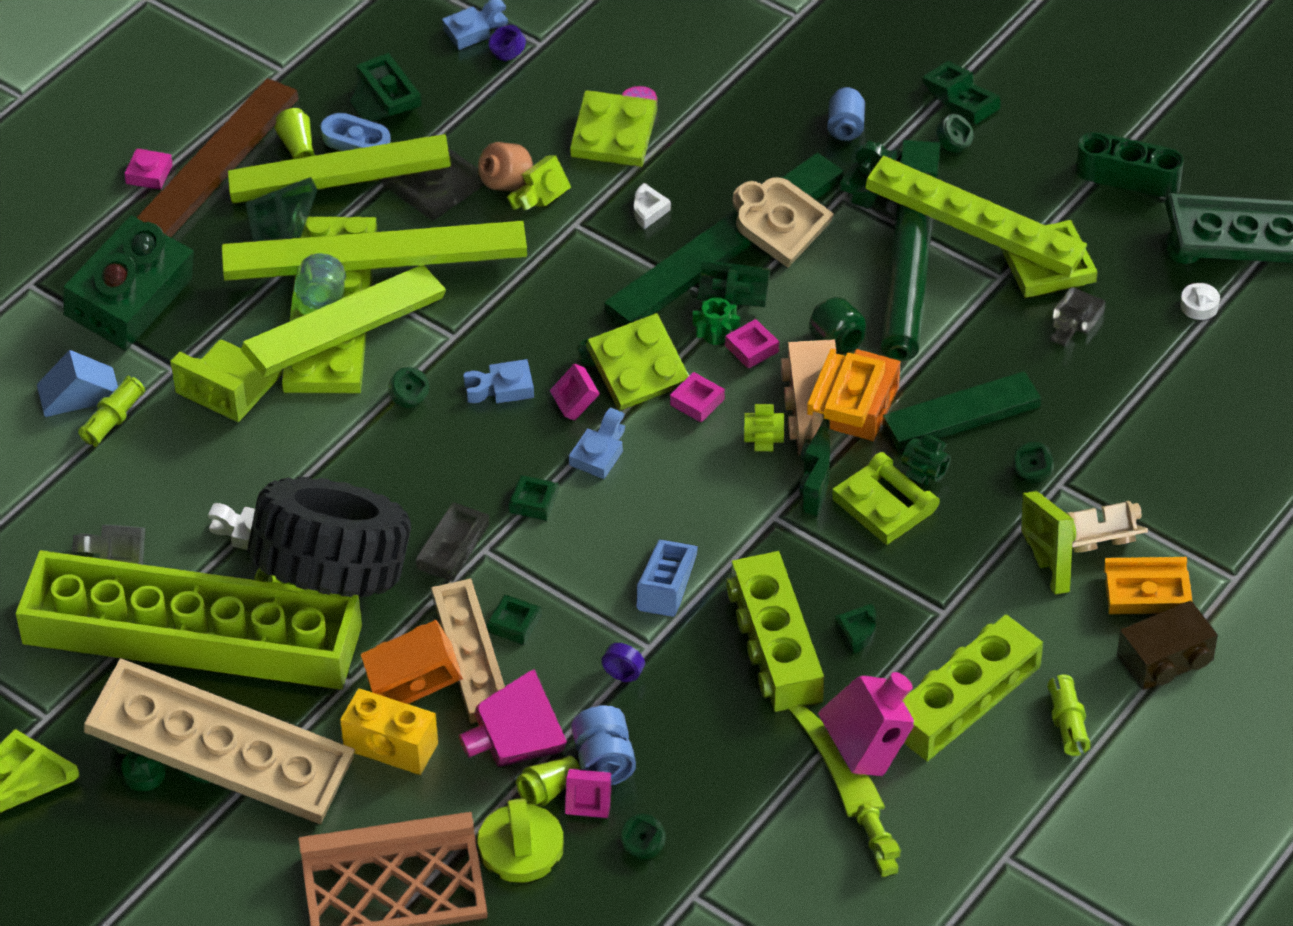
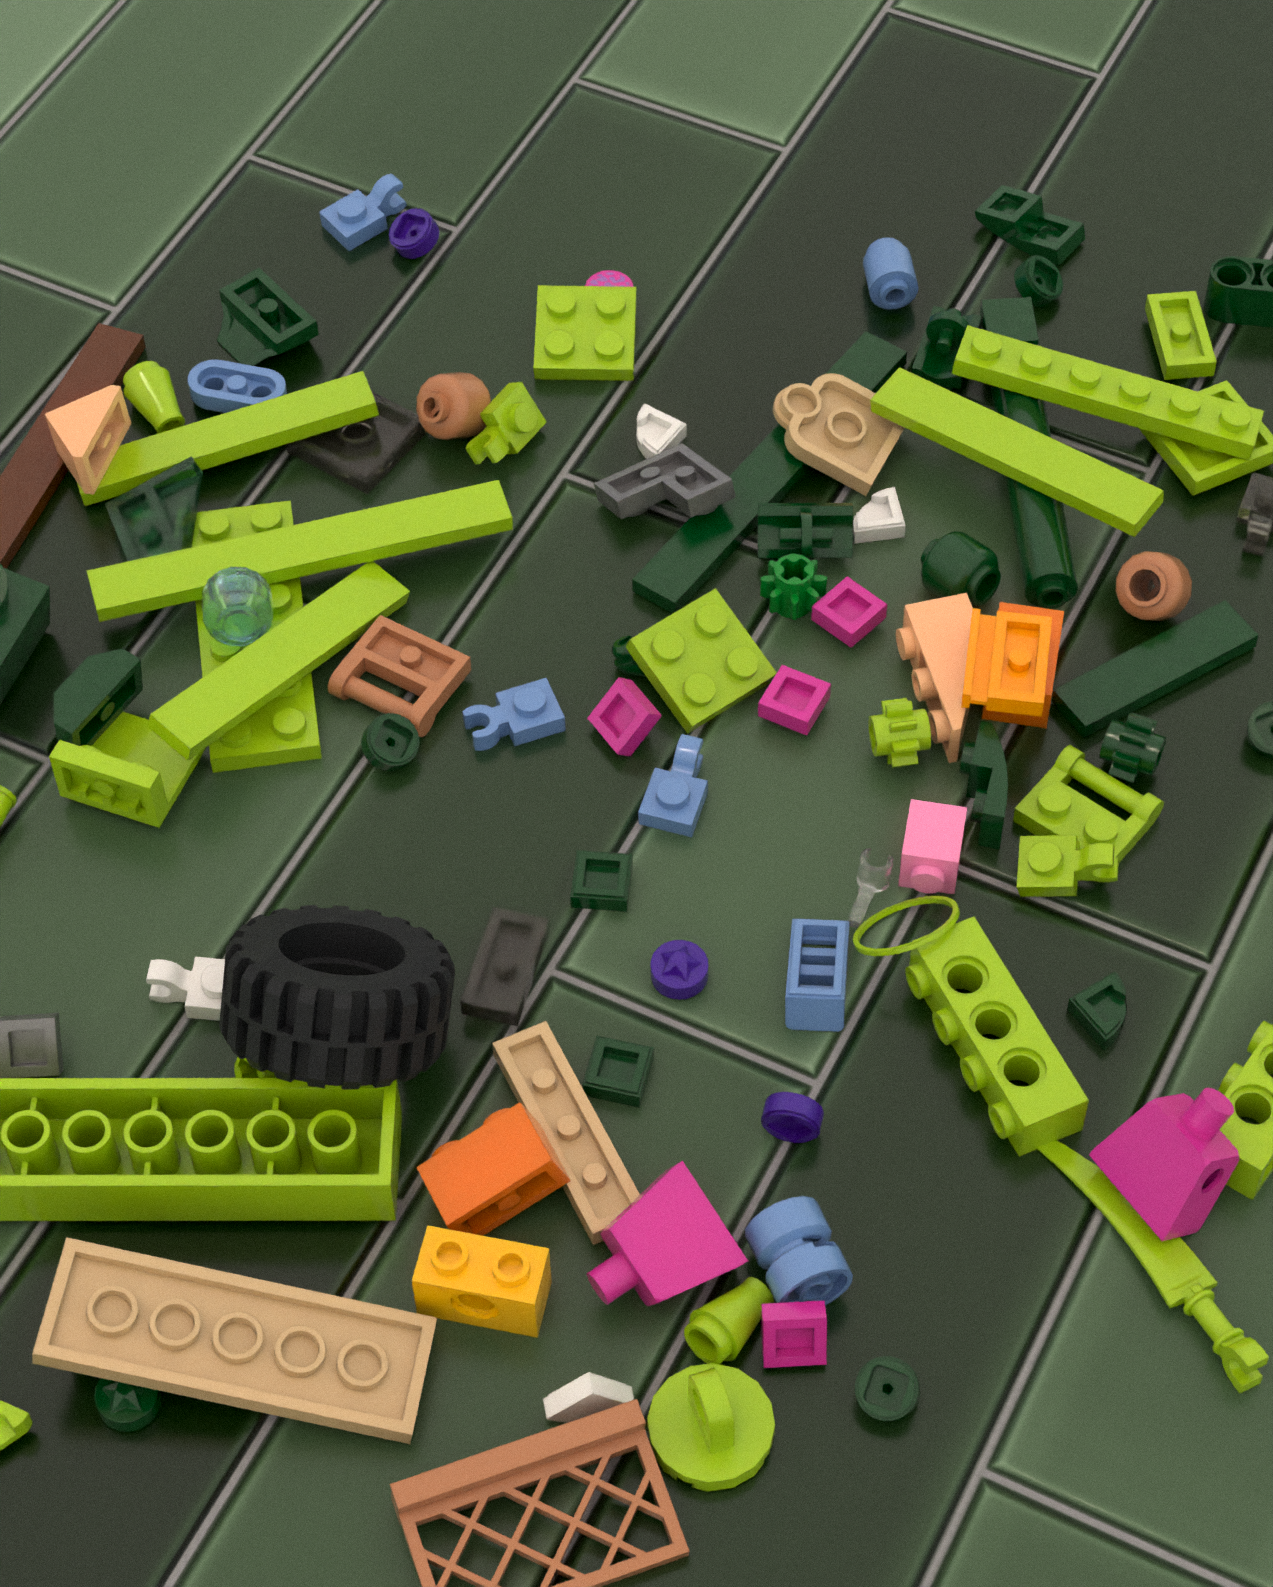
camera: 10 degrees left, 5 degrees up
none -> light nougat slope [45,385,132,495]
none -> dark green slope [53,649,143,746]
none -> nougat plate [328,615,471,737]
none -> white tile [543,1372,634,1422]
none -> flat silver plate [594,443,736,519]
none -> dark purple tile [650,940,708,1000]
none -> clear hand [847,848,894,928]
none -> white tile [853,487,906,544]
none -> lime piece [853,896,960,956]
none -> lime tile [870,367,1164,537]
none -> bright pink brick [898,799,967,894]
none -> lime plate [1016,835,1119,897]
none -> nougat head [1115,551,1192,621]
none -> lime plate [1145,291,1217,380]

